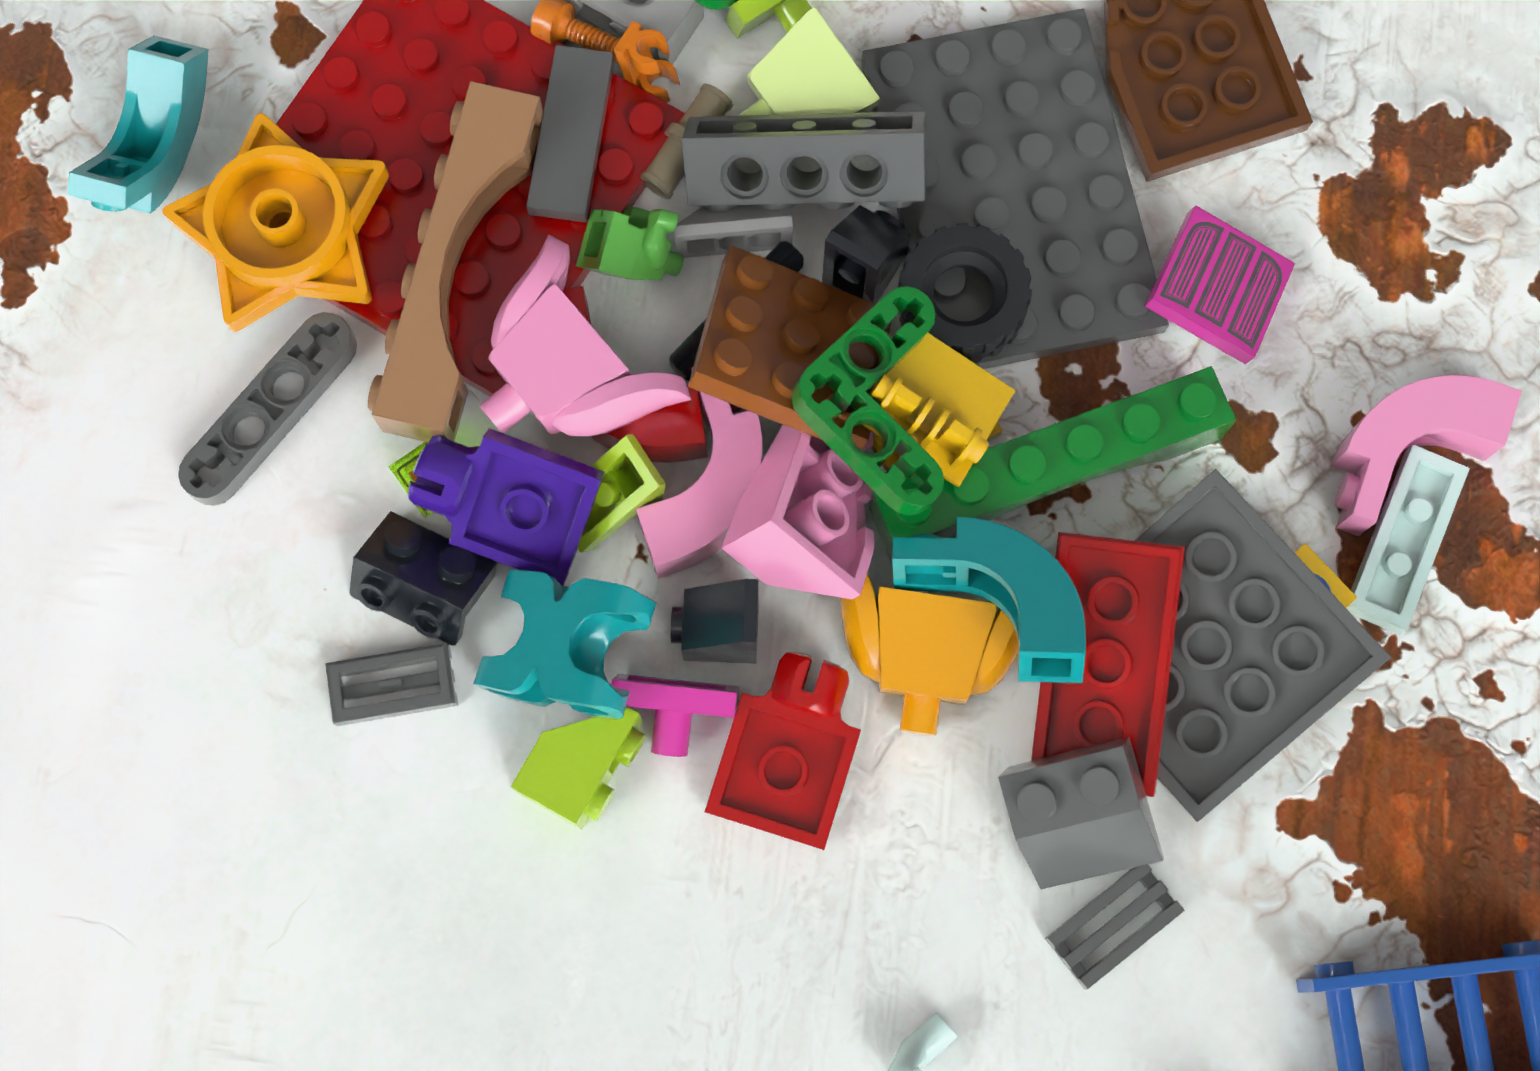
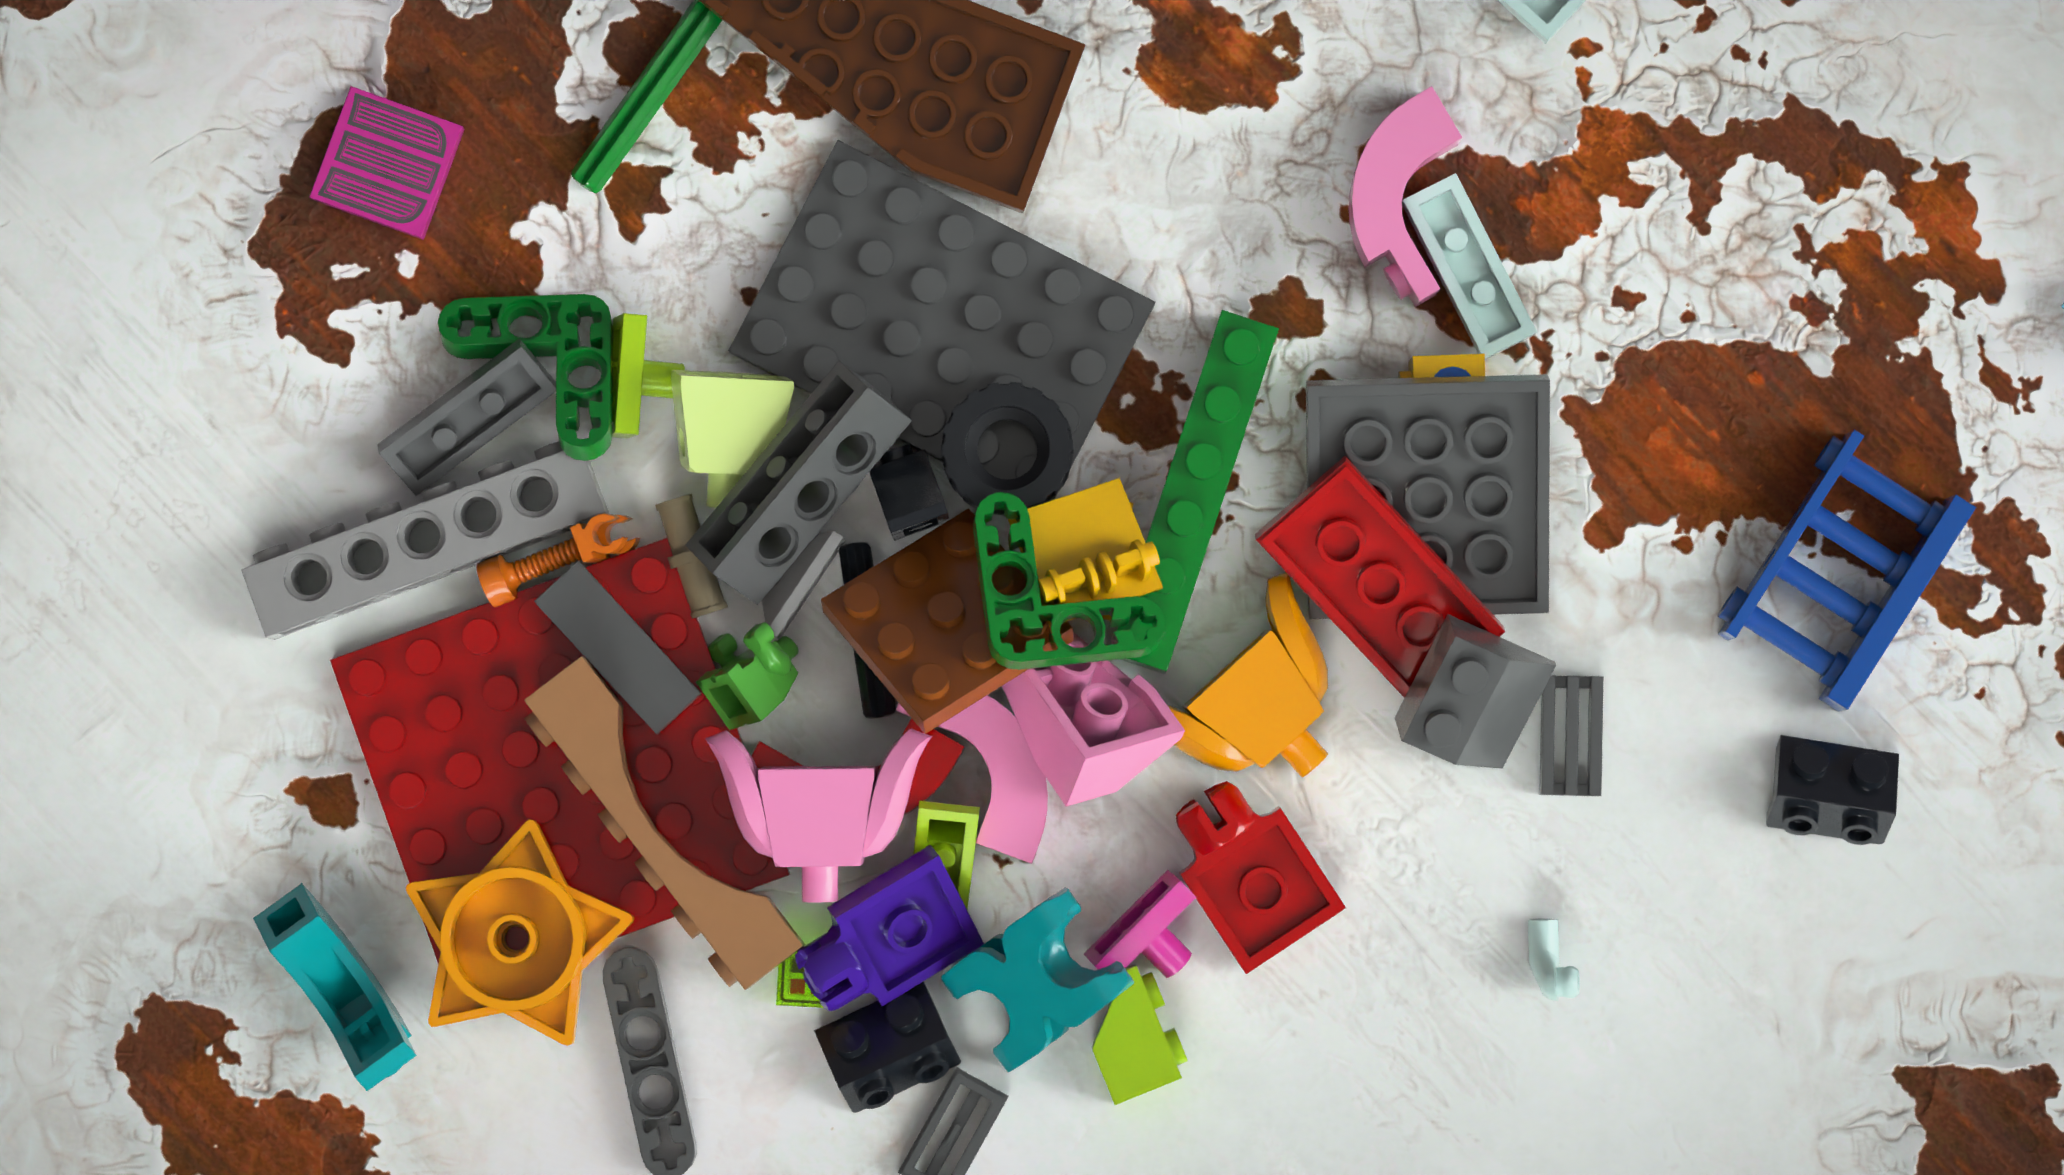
camera: 50 degrees left, 10 degrees up
black slope [670,579,759,664] -> none
teal arch [892,517,1086,683] -> none
dark pink tile [1145,205,1295,365] -> none

